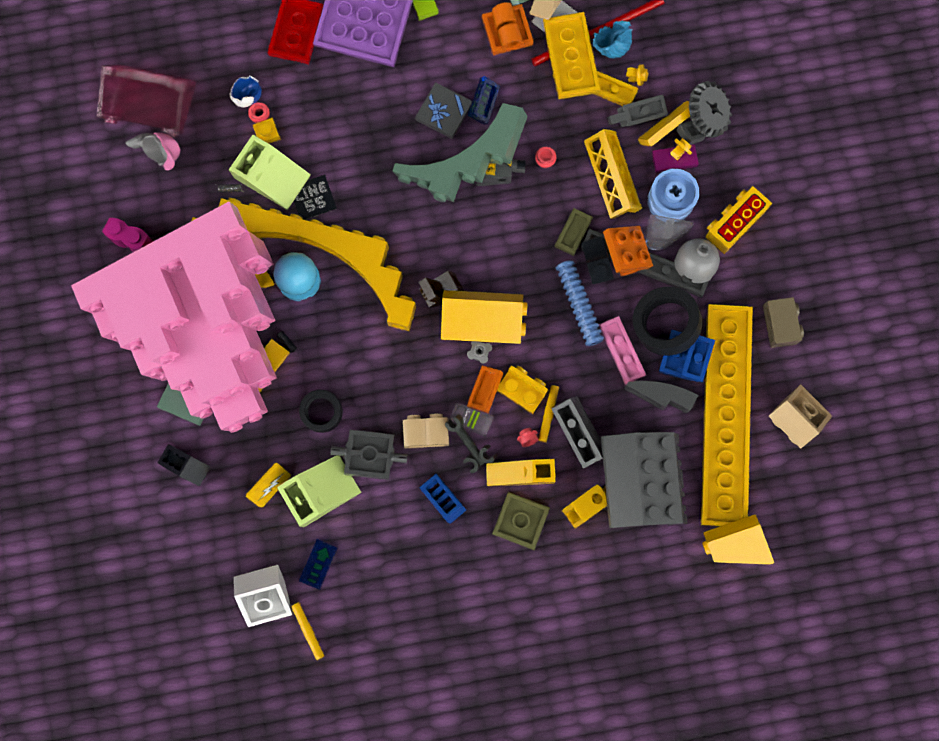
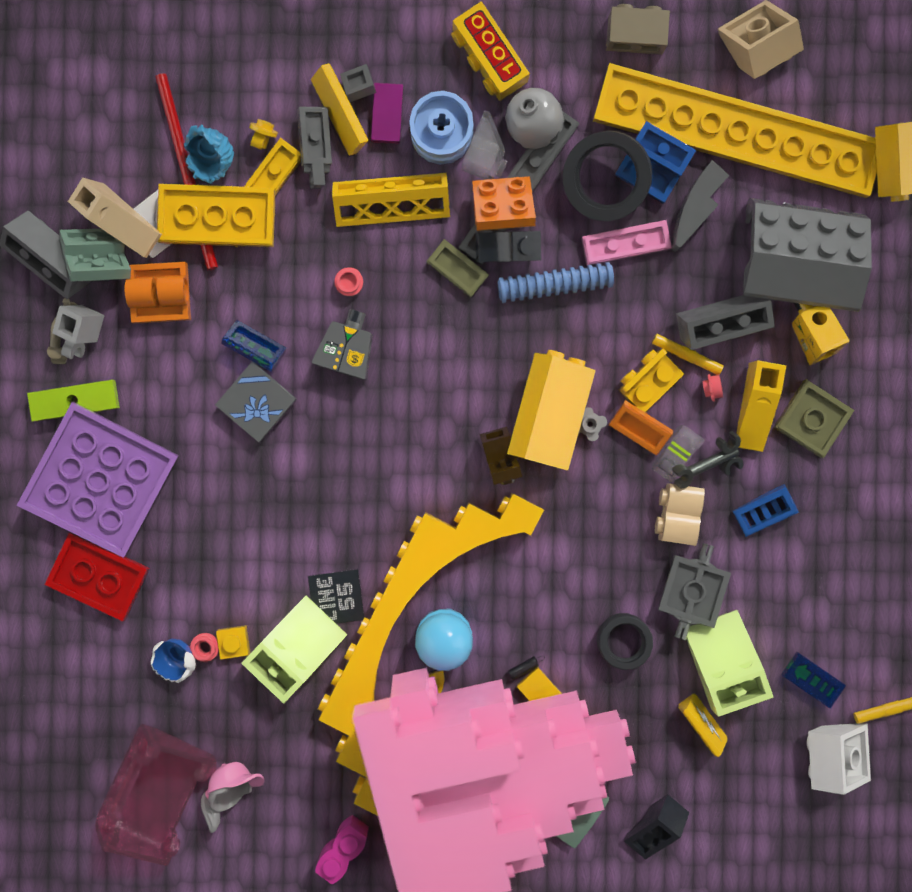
camera: 80 degrees left, 10 degrees up
clear piece [212,184,248,193] -> none
sand green arch [393,103,528,202] -> none
yellow plate [670,138,692,161] -> none
dark grey gear [689,81,732,138] -> none

